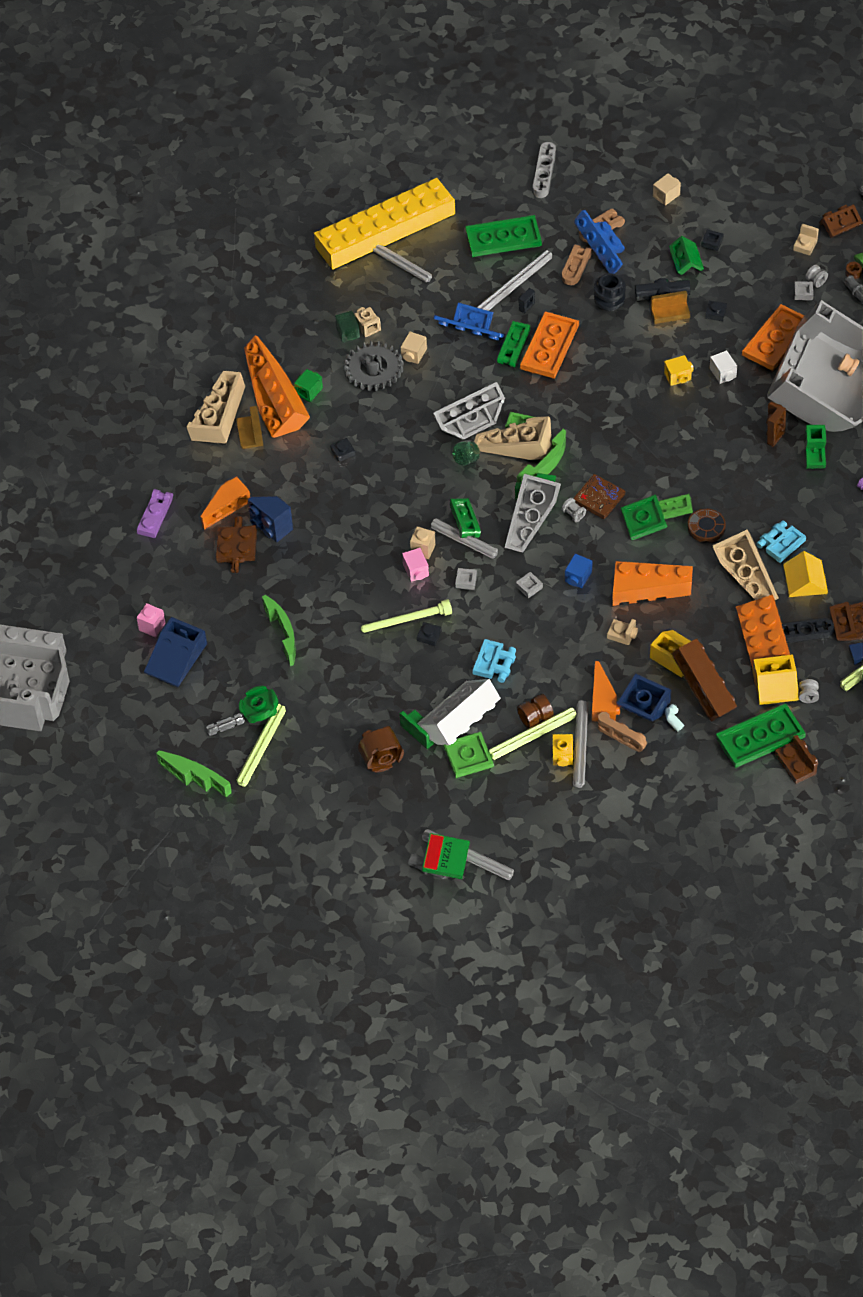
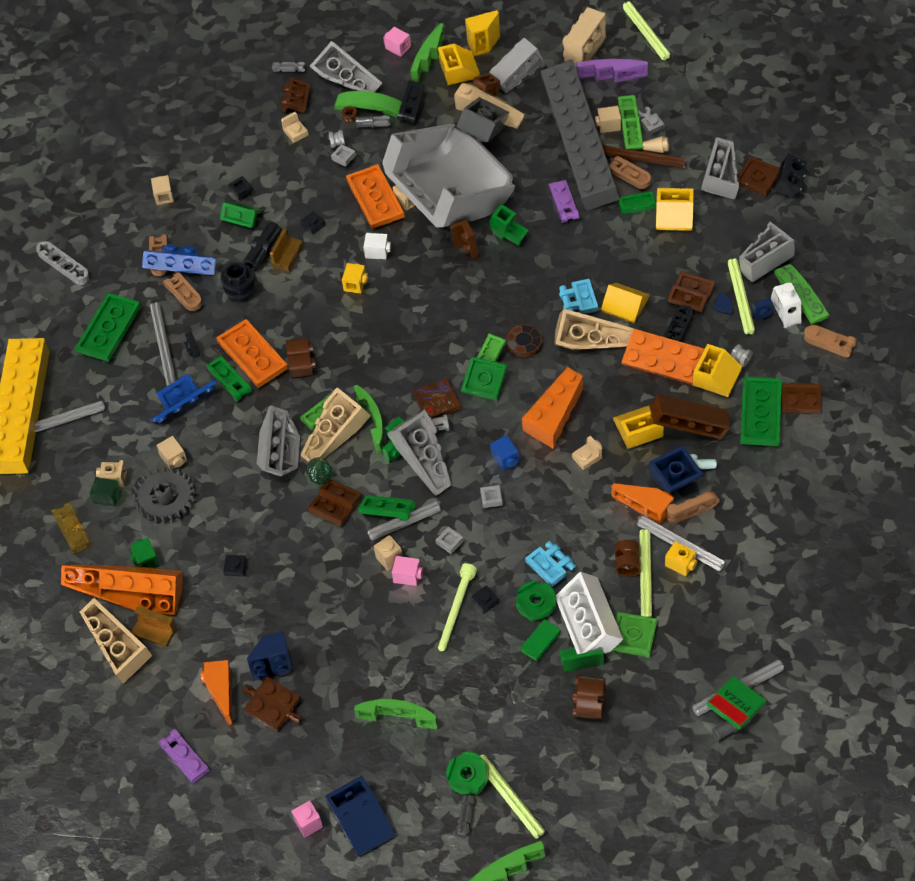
camera: 55 degrees left, 0 degrees up
light nougat wheel [837,353,859,376] -> none
none -> clear yellow plate [51,502,91,554]
none -> reddish brown brick [286,337,316,378]
none -> reddish brown slope [308,478,362,526]
none -> green plate [516,581,556,622]
none -> green tile [520,619,561,662]

